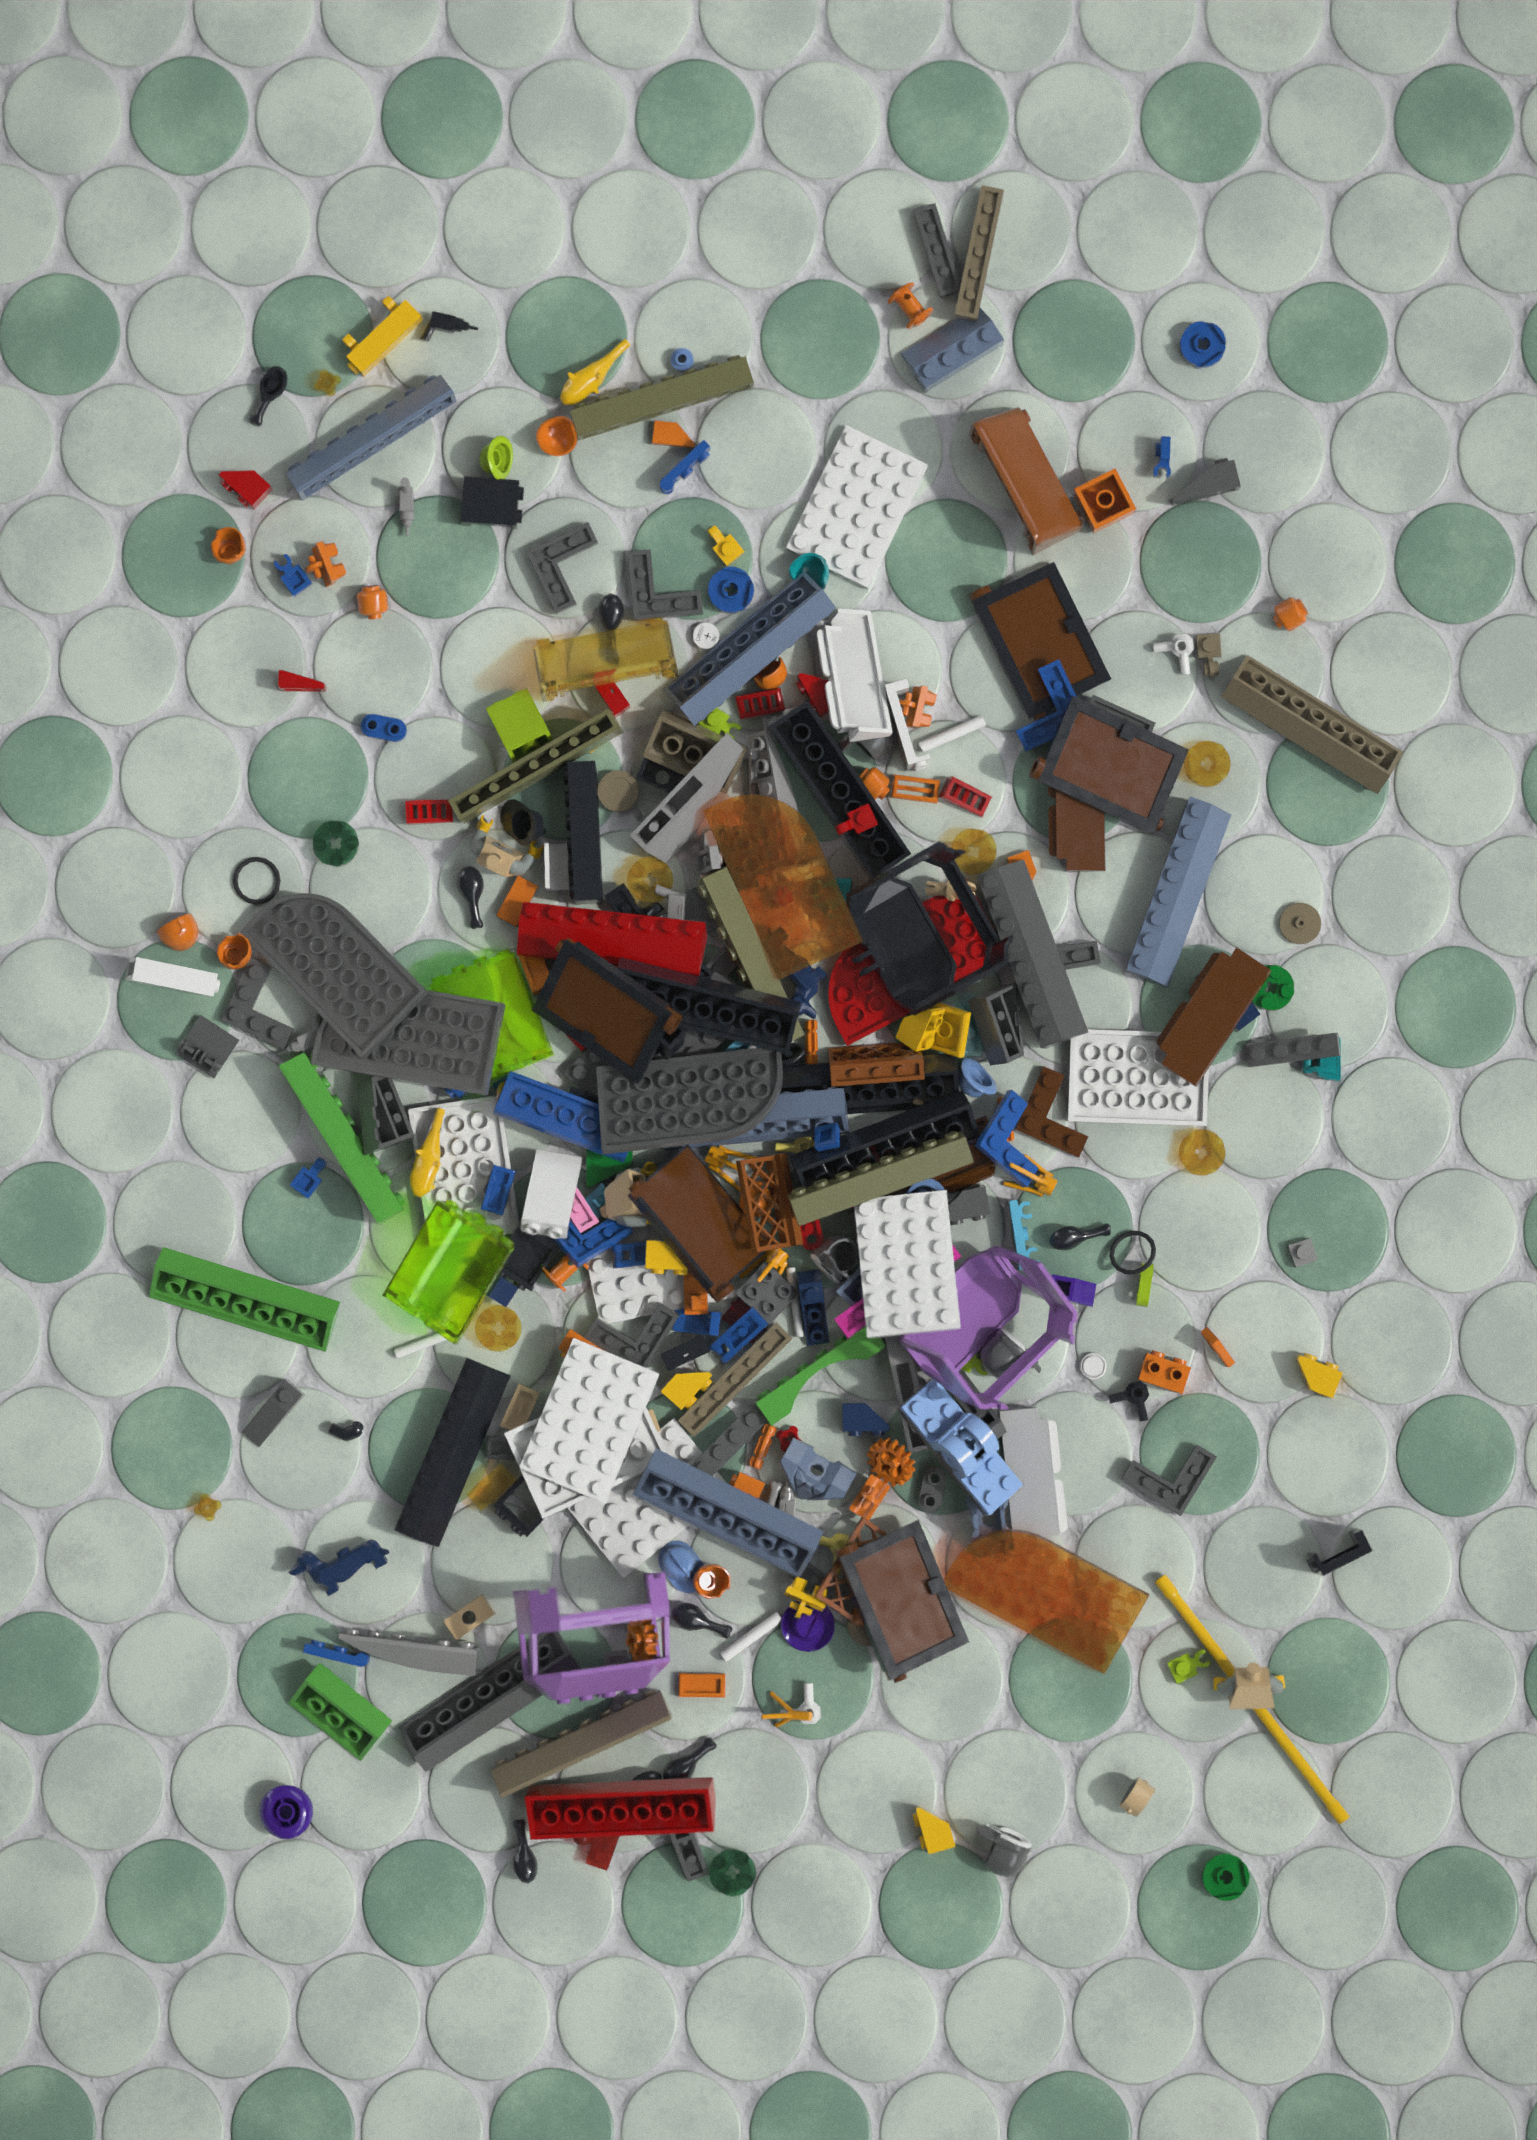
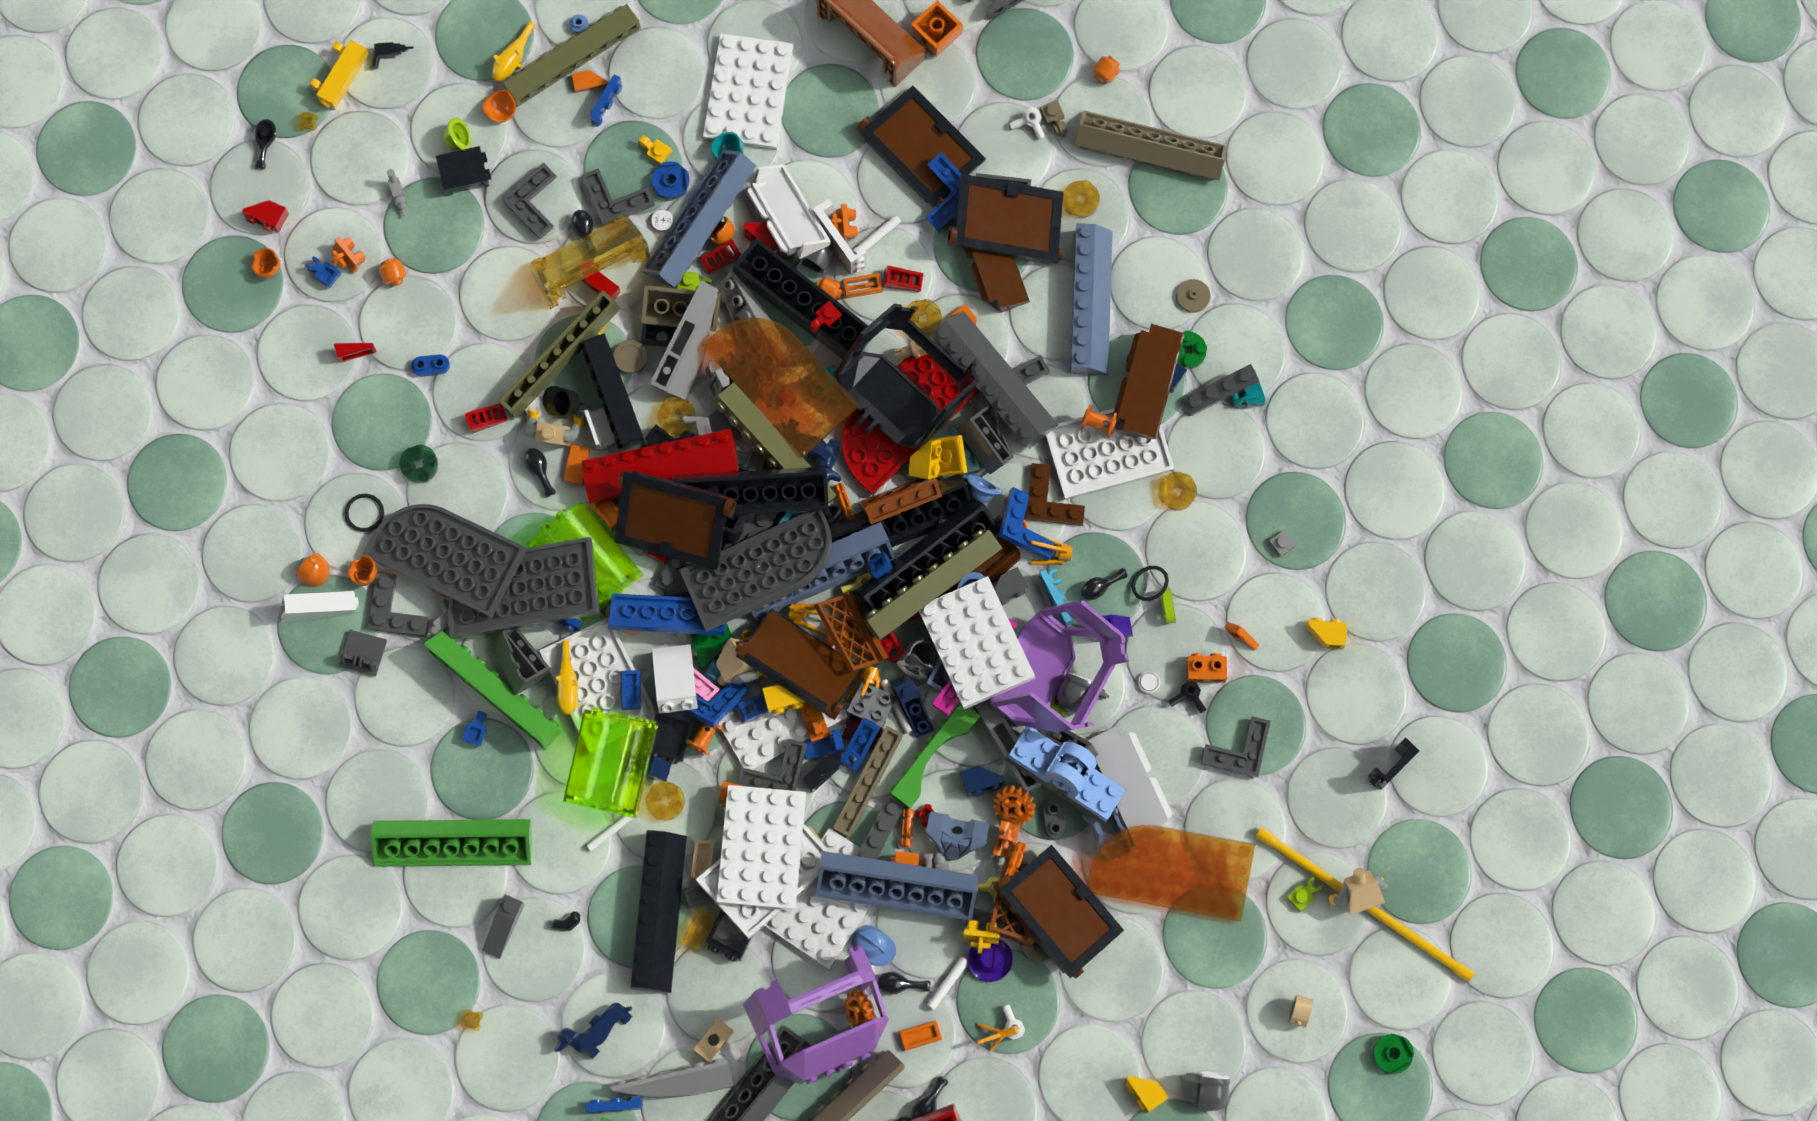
camera: 20 degrees left, 10 degrees down
sand blue slope [286,374,457,501] -> none
lime slope [486,688,553,763] -> none
yellow slope [661,1372,713,1410] -> none
orange hair [693,1563,731,1599] -> none
none -> orange axle [1004,842,1027,879]
none -> orange hose [1081,404,1117,438]

